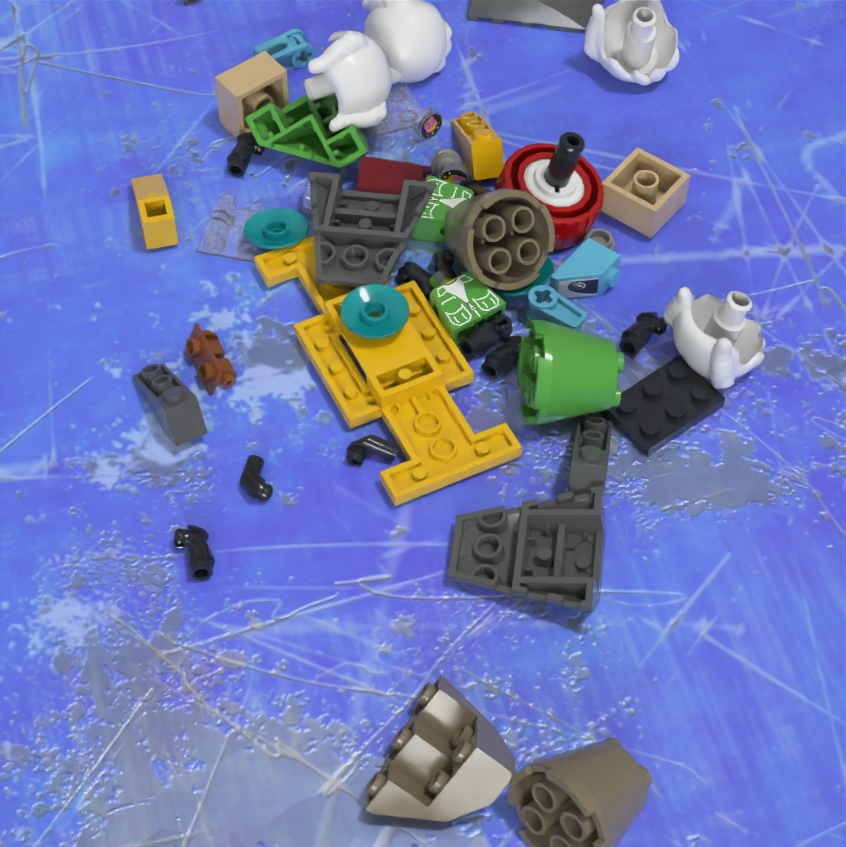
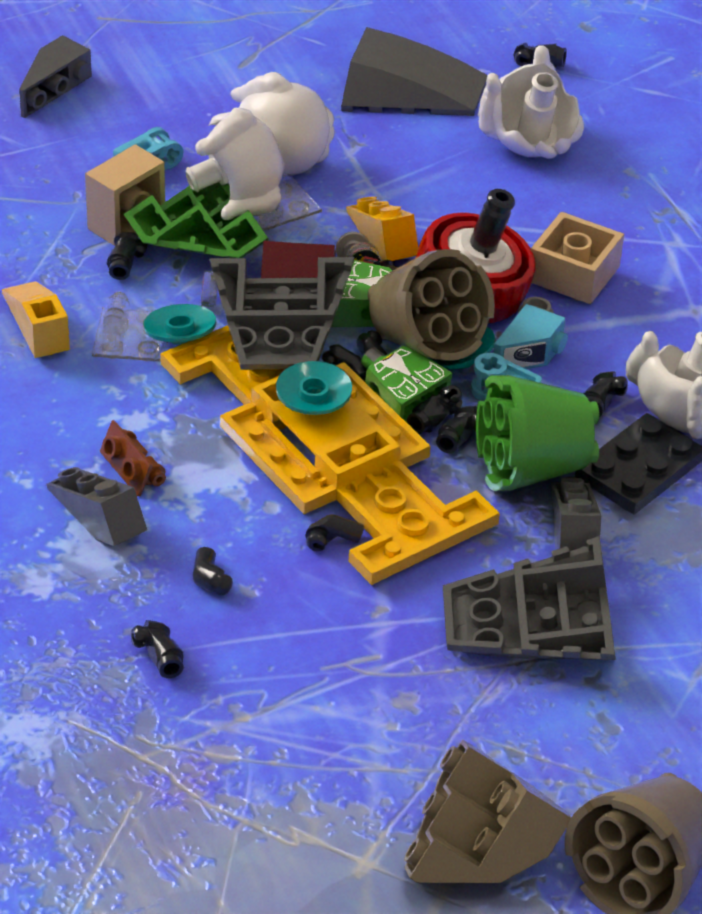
camera: 10 degrees left, 10 degrees down
tile [413,107,443,140] -> none

